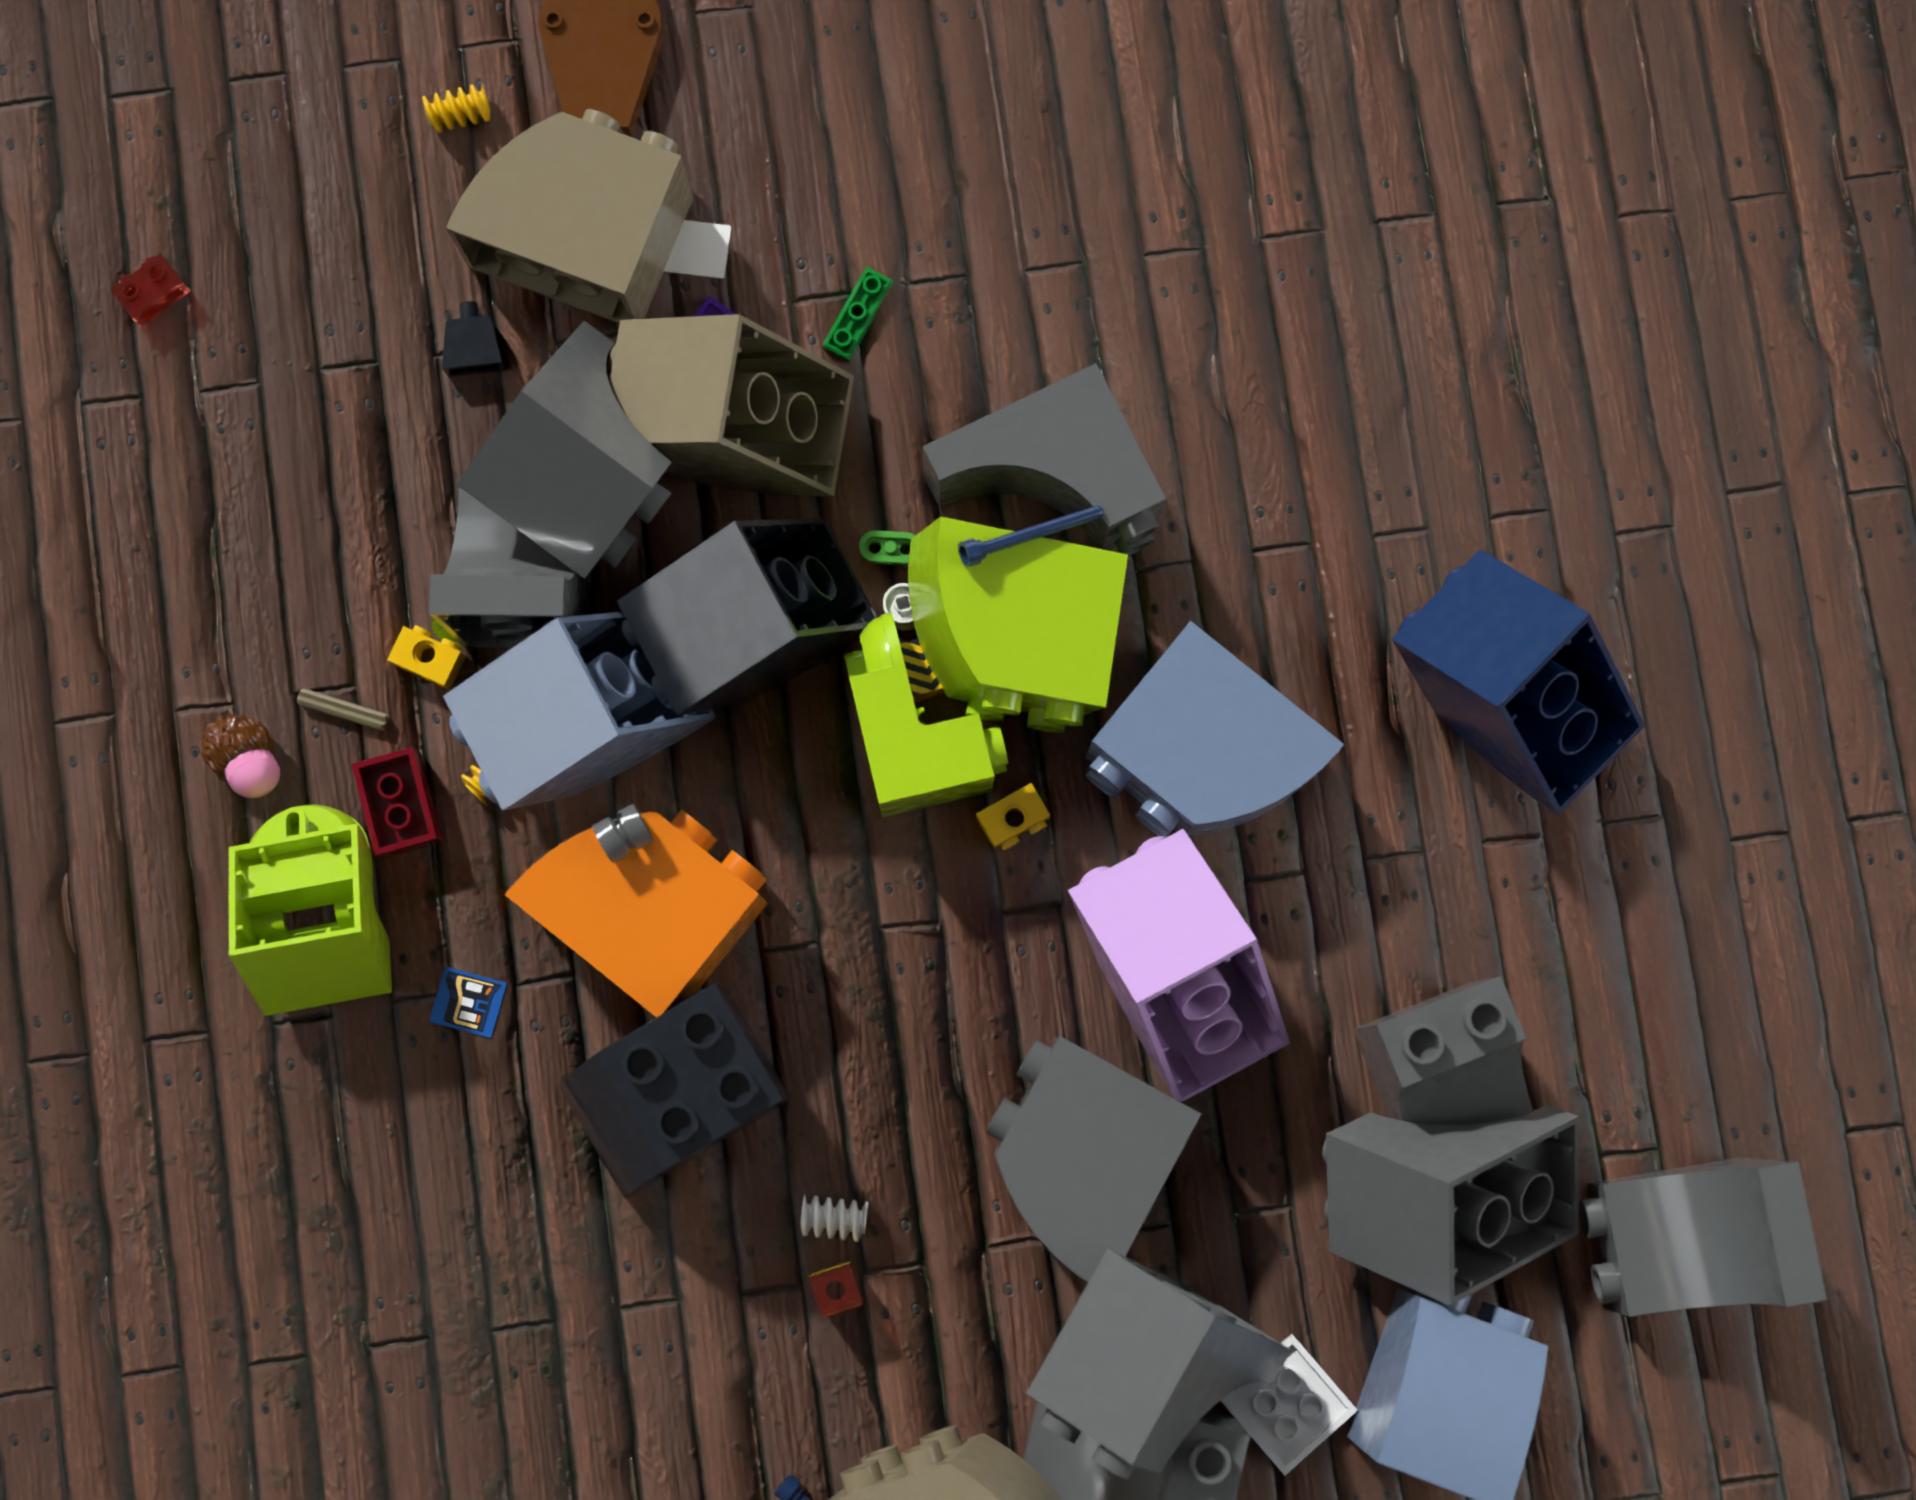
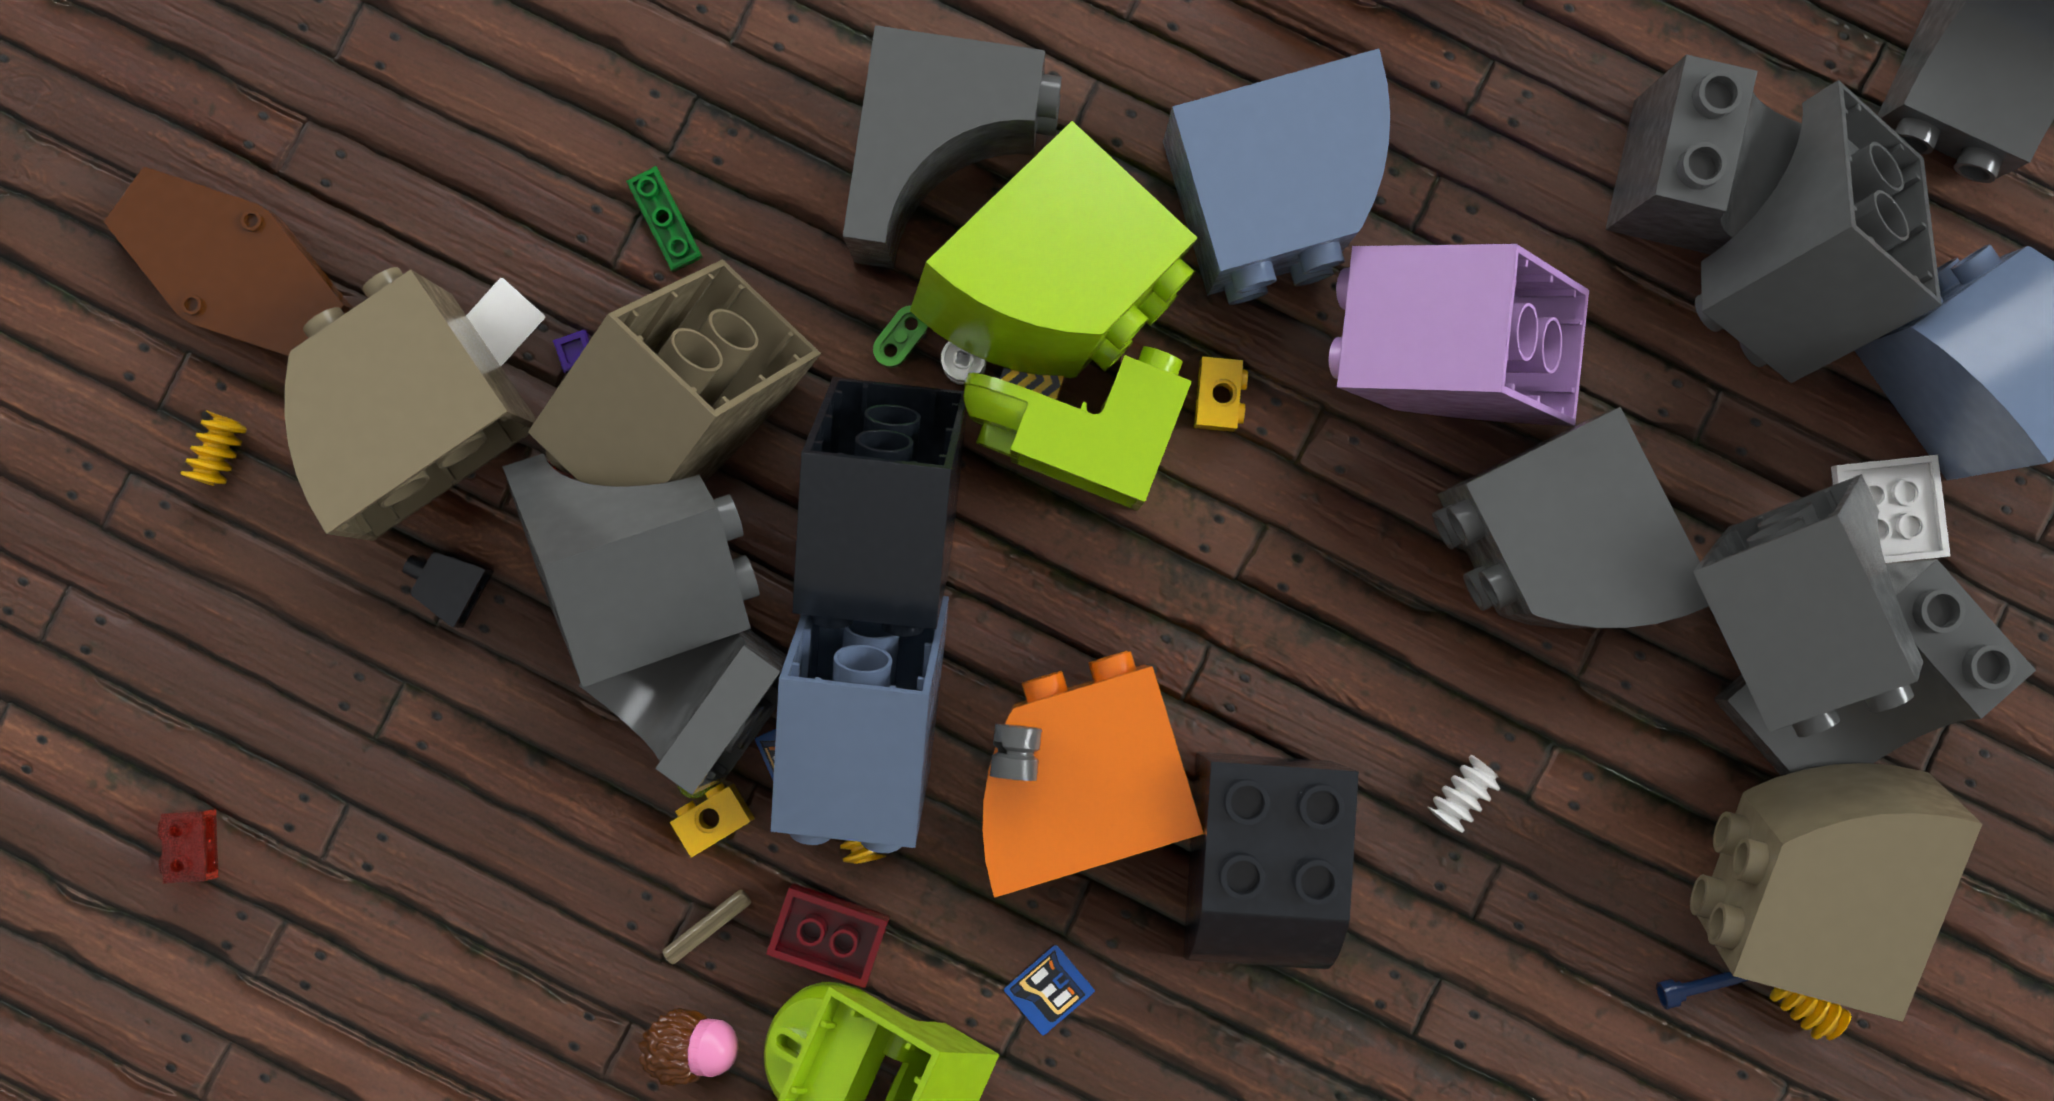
camera: 55 degrees left, 5 degrees up
clear red piece [809,1260,865,1318] -> none
dark blue piece [958,506,1104,568] -> none

